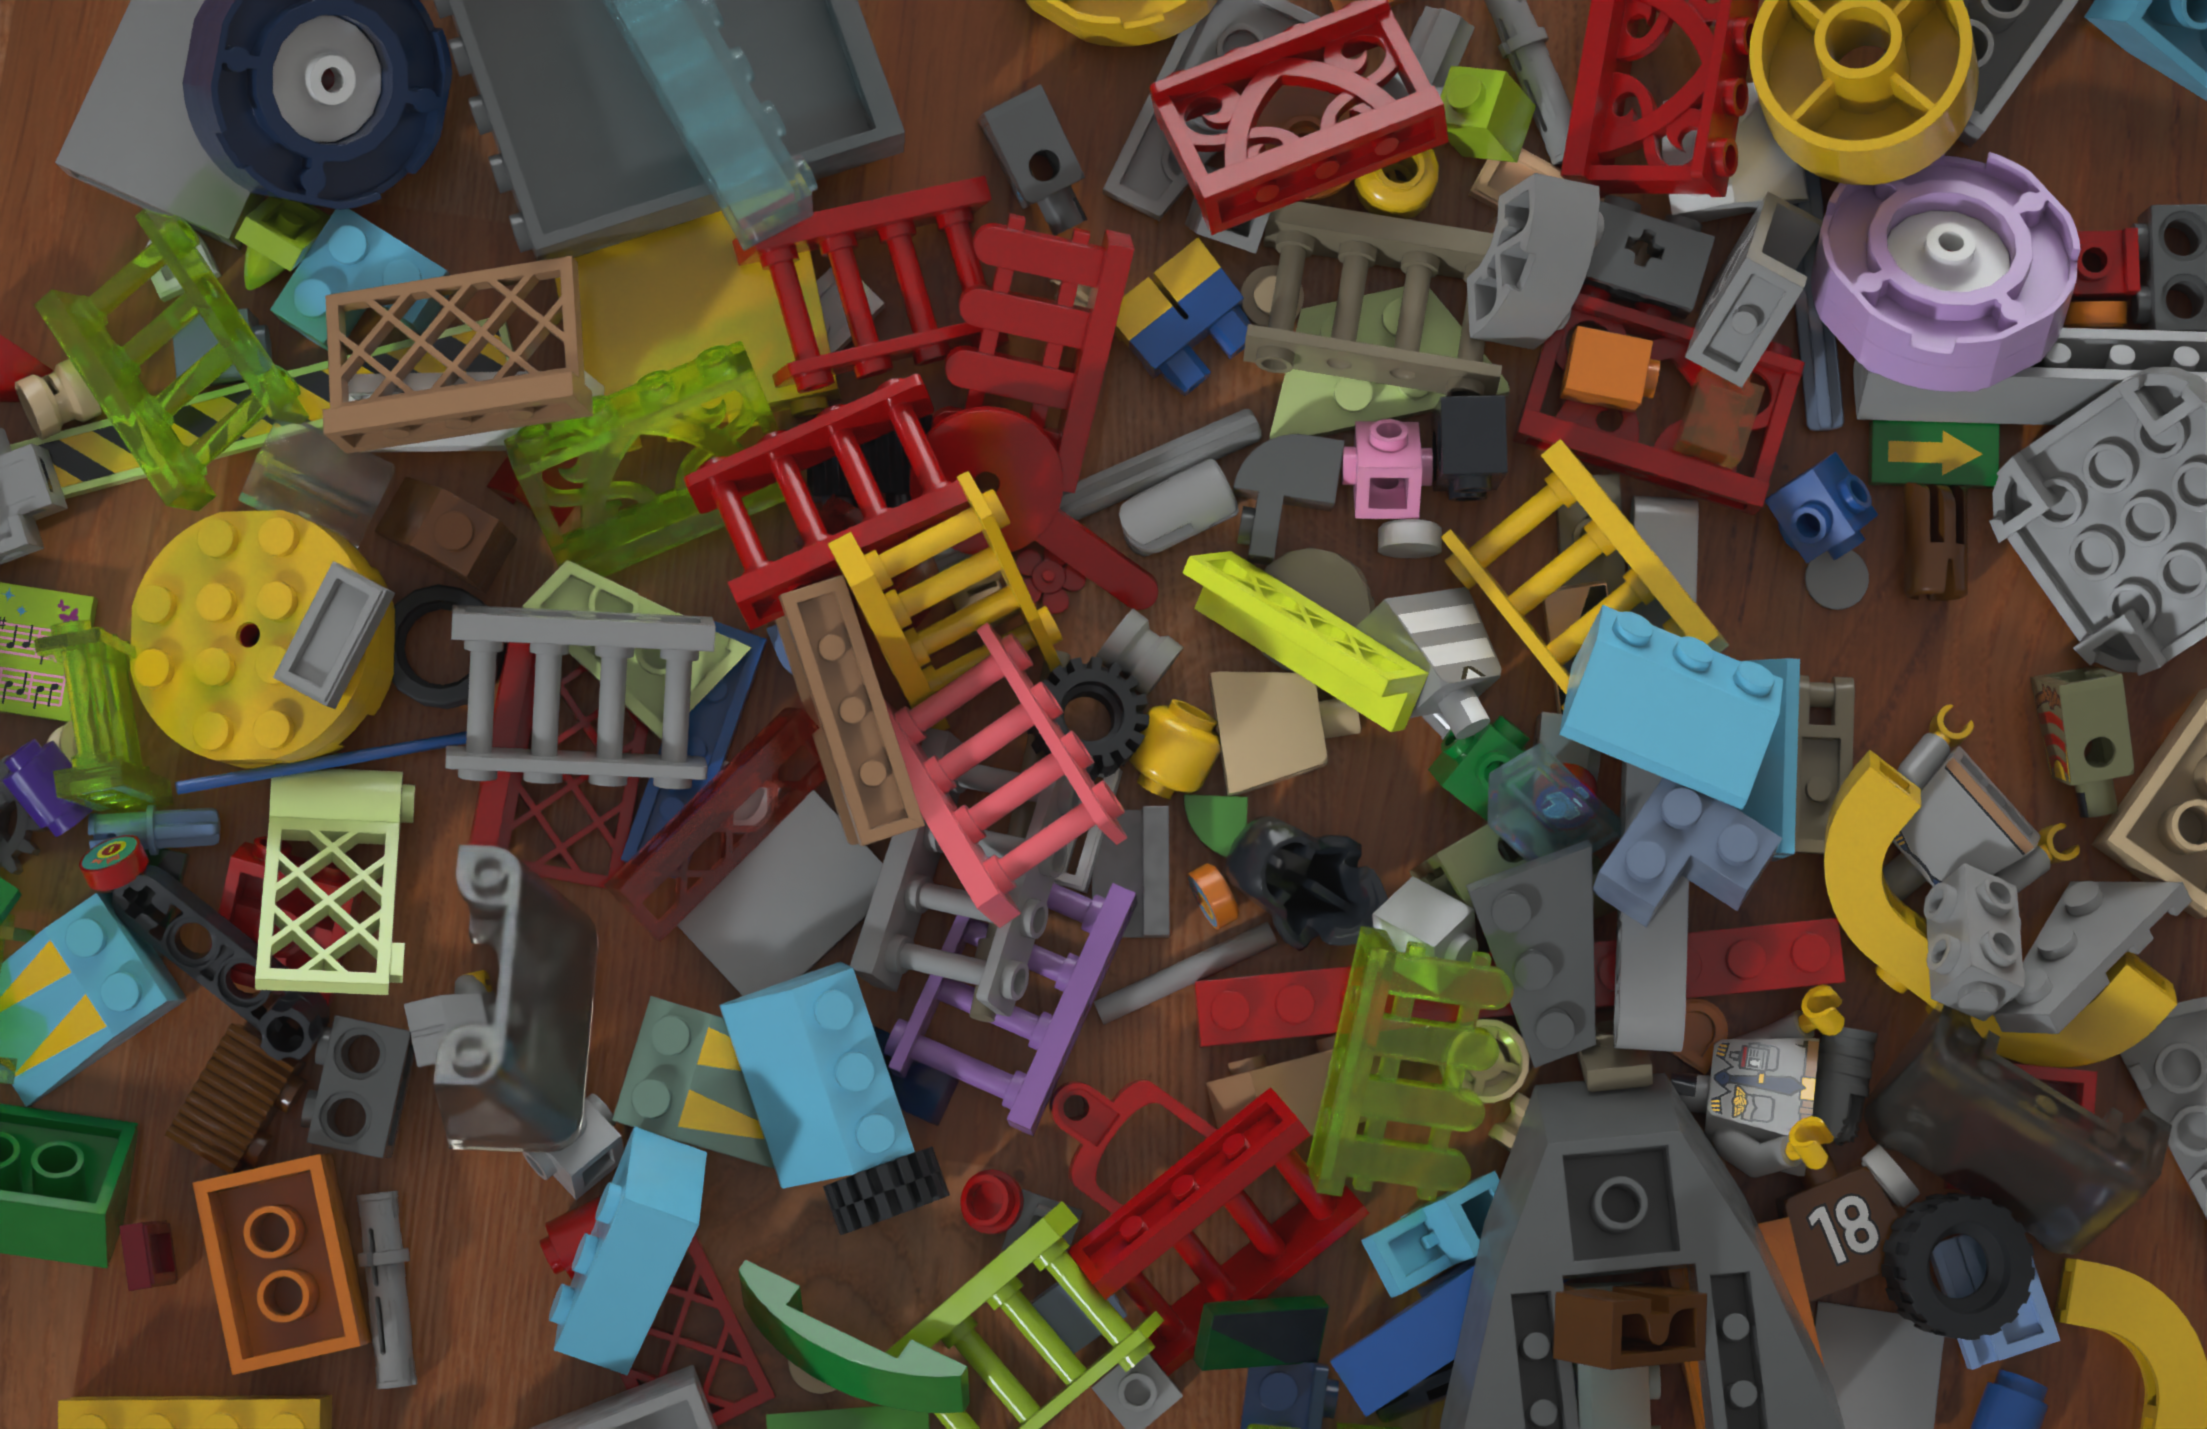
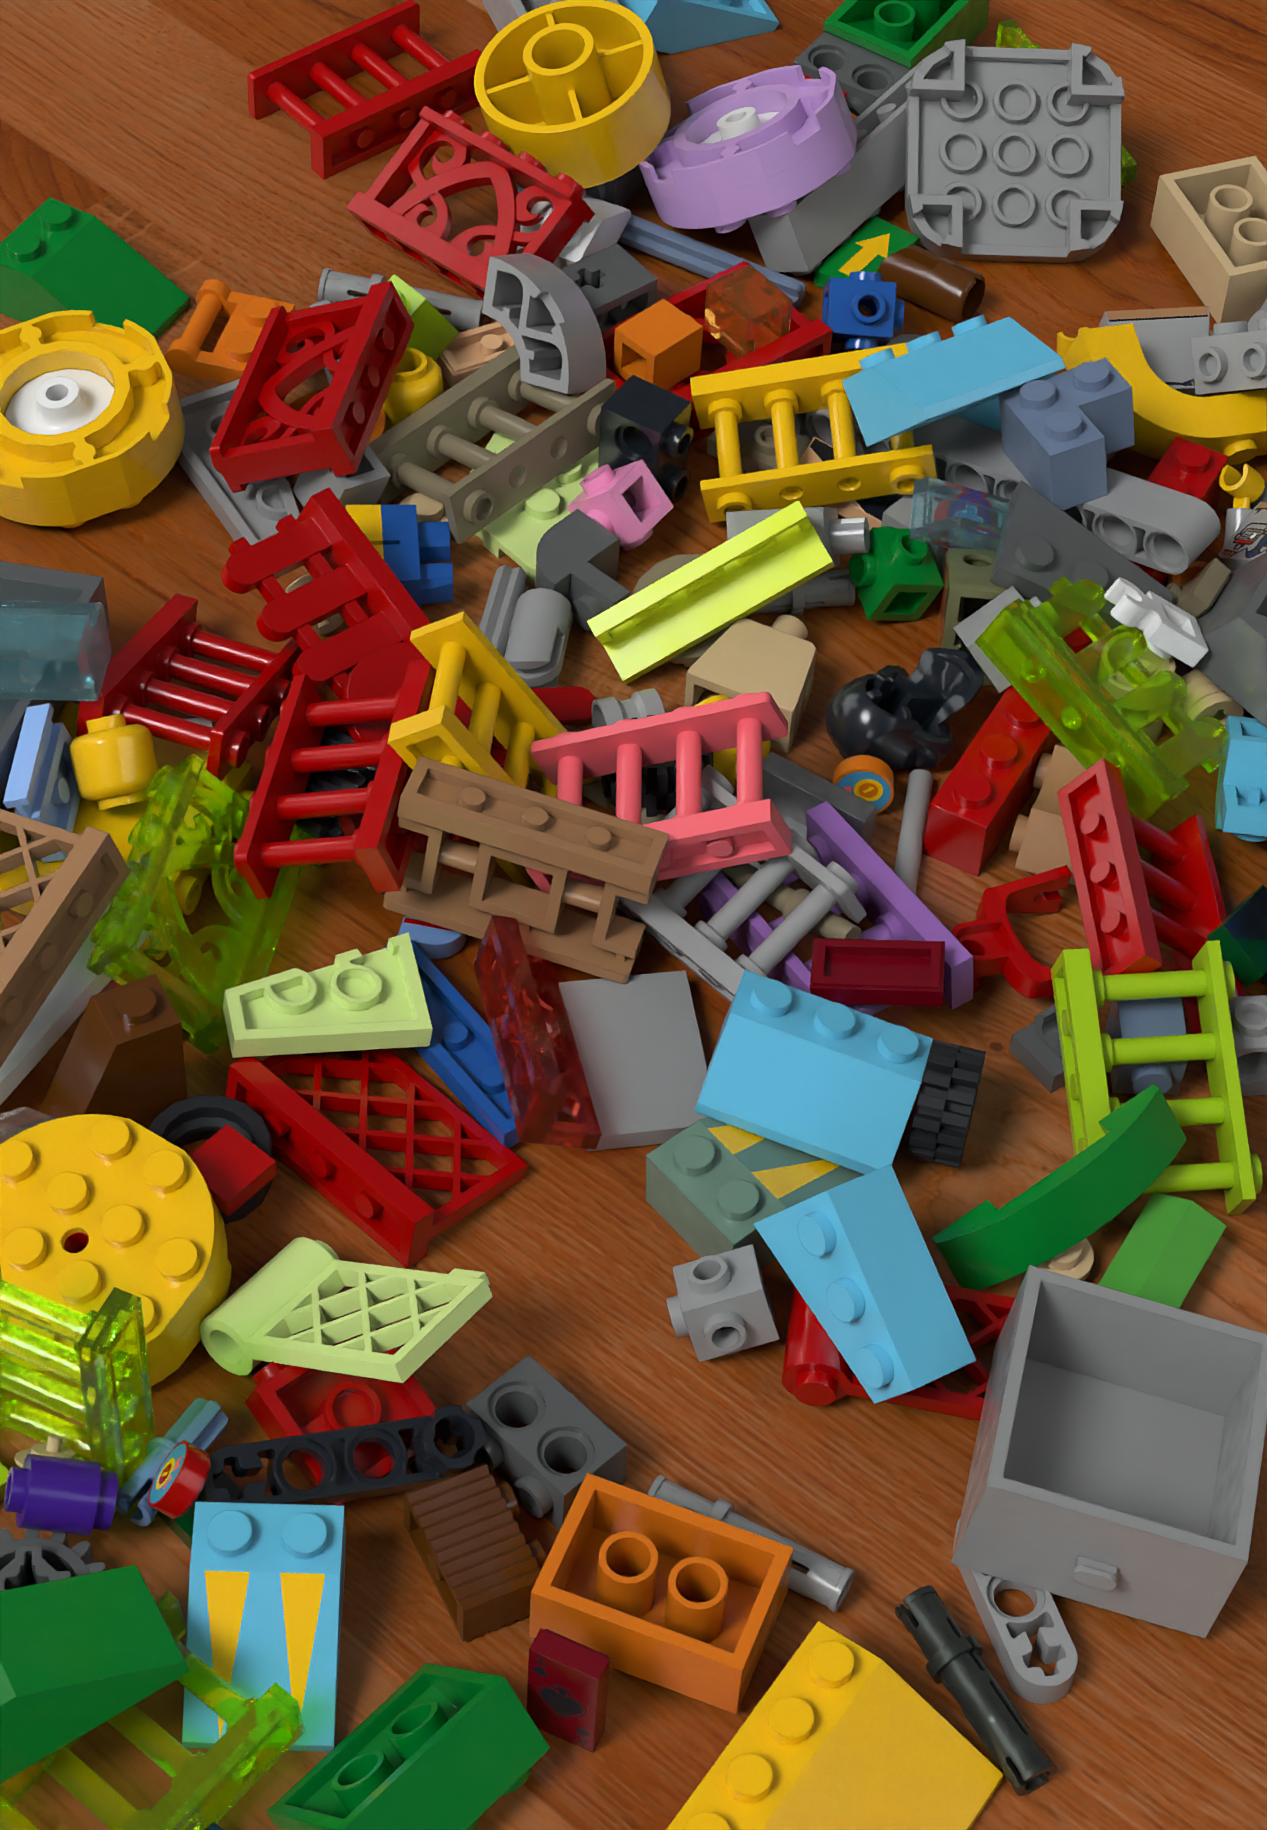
camera: 55 degrees left, 35 degrees down
blue piece [175,731,467,795] -> none
light grey tile [273,561,395,709] -> none
light grey piece [404,970,522,1072] -> none
clear smoke windscreen [433,845,599,1153] -> none
light grey fence [445,605,716,789] -> none
red plate [960,1169,1024,1234] -> none
dark grey torso [977,84,1088,236] -> none
bright green tile [1184,794,1248,858] -> none
white tile [1378,519,1442,558] -> none
light grey panel [1685,191,1823,388] -> none
olive torso [2030,666,2134,818] -> none
none -> light blue plate [3,703,81,863]
none -> yellow head [69,713,160,810]
none -> red tile [189,1124,277,1217]
none -> dark red tile [810,938,945,1007]
none -> white plate [1104,577,1209,668]

